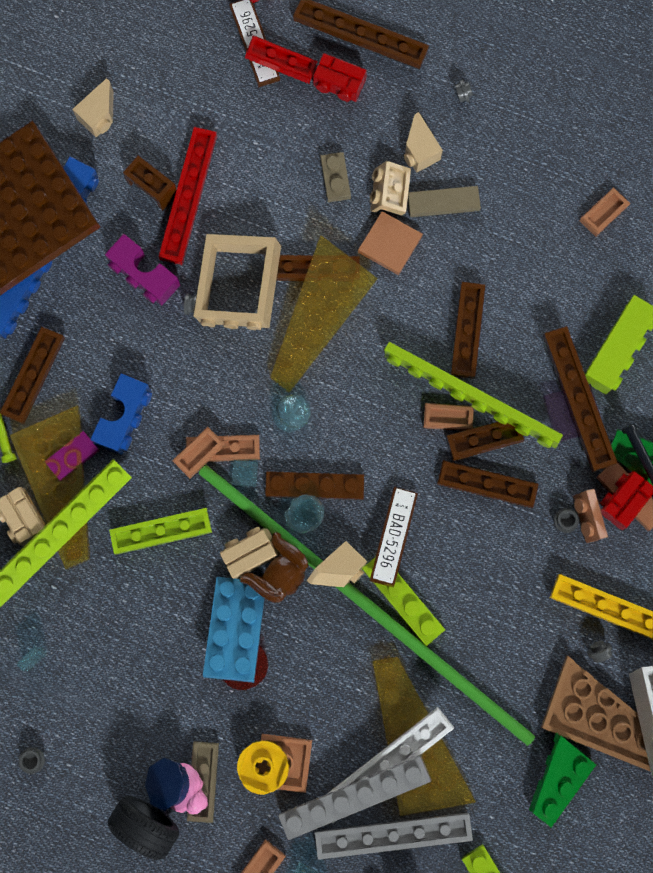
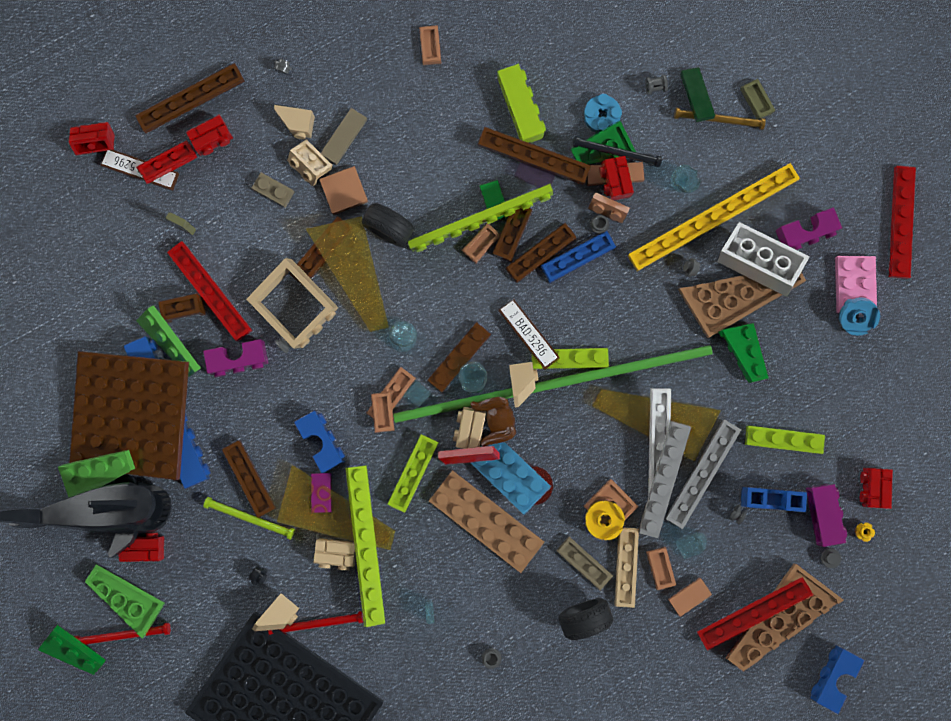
camera: 55 degrees left, 5 degrees up
tan slope [72,78,114,137] -> none
dark blue piece [145,758,208,814] -> none
reddish brown plate [451,282,485,379] -> none
none -> bright green wing [136,305,200,377]
none -> olive tile [166,212,196,235]
none -> black tyre [362,203,414,247]
none -> medium nougat plate [429,470,544,573]
none -> red tile [438,446,500,465]
none -> green tile [480,180,509,220]
none -> blue tile [541,231,616,283]
none -> tan tile [614,527,639,608]

